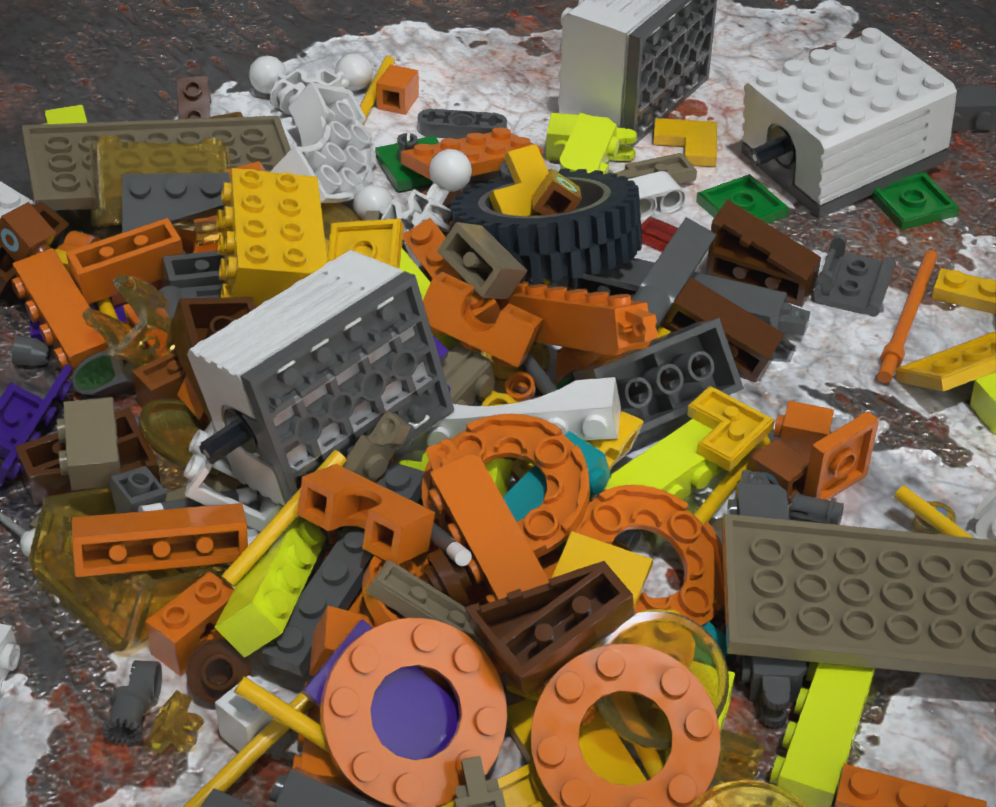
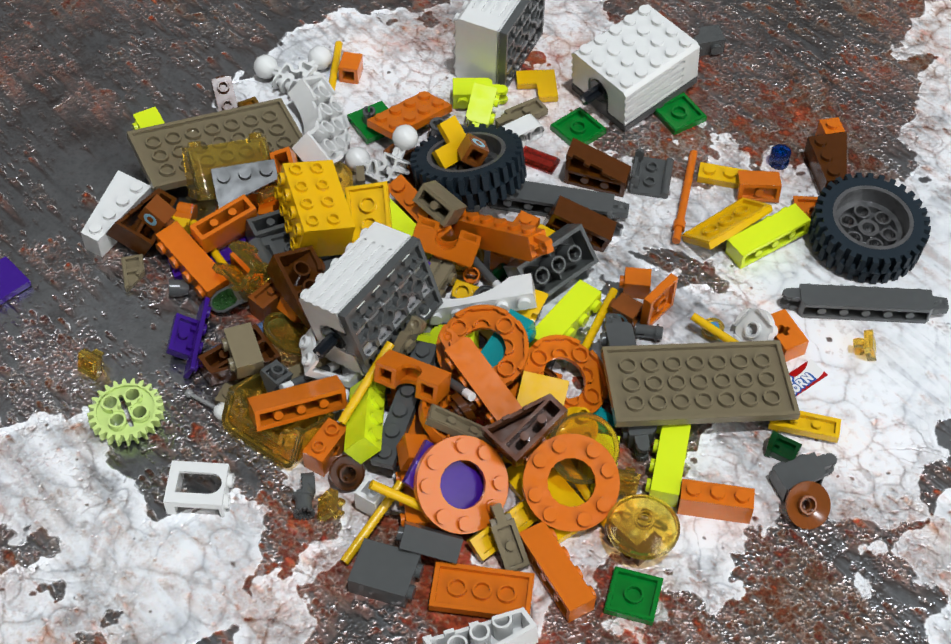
camera: 10 degrees left, 10 degrees up
dark grey beam [417,109,507,139] -> none
dark grey piece [632,217,717,330] -> none
yellow tile [687,386,775,471] -> none

